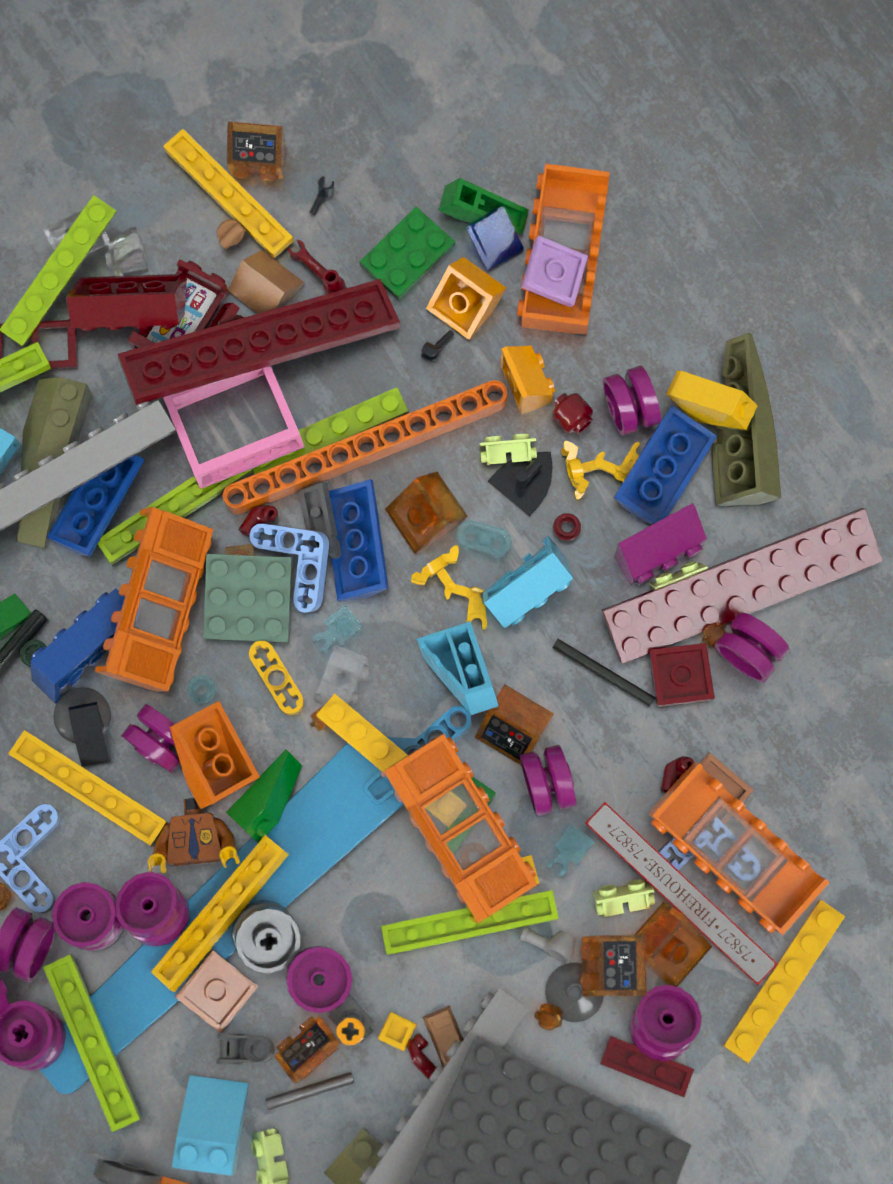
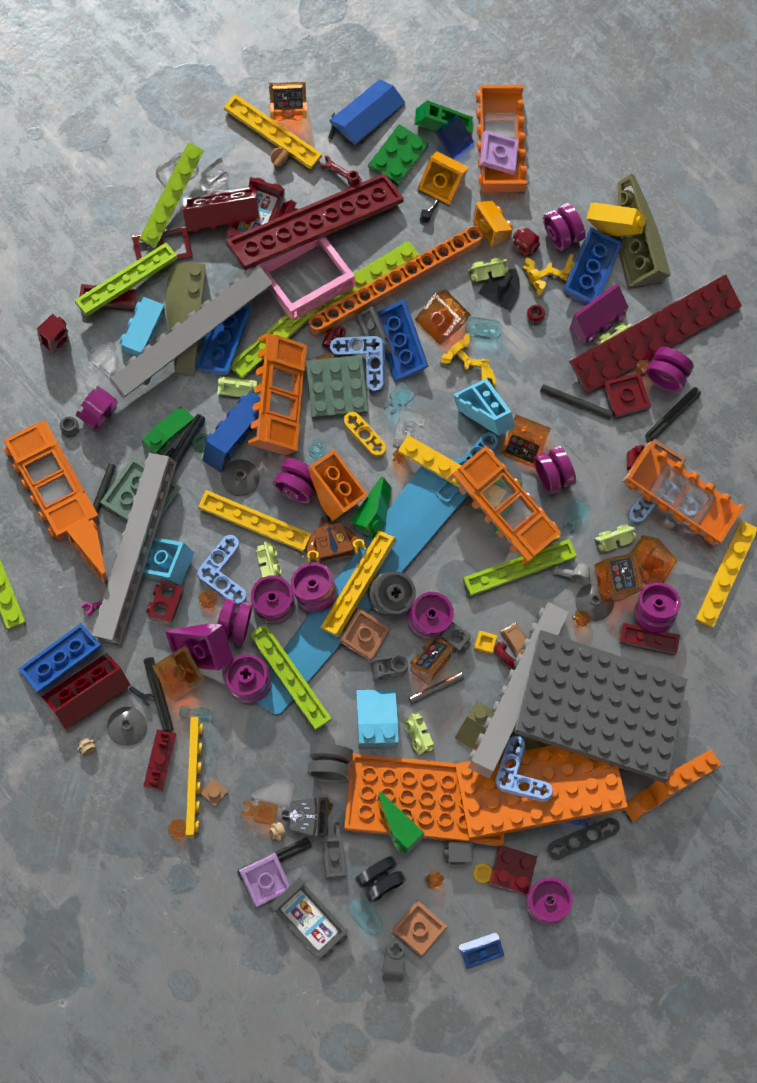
camera: 20 degrees left, 5 degrees down
black slope [68,702,110,767] -> none
medium nougat slope [228,250,305,314] -> none
light orange bush [337,1018,365,1045] -> none
medium azure wedge [483,536,573,628] -> none
light grey tile [585,802,778,985] -> none
none -> yellowish green hinge [217,376,257,397]
none -> yellowish green hinge [256,542,282,577]
none -> blue slope [329,79,405,145]
none -> pearl dark grey axle [645,387,701,441]

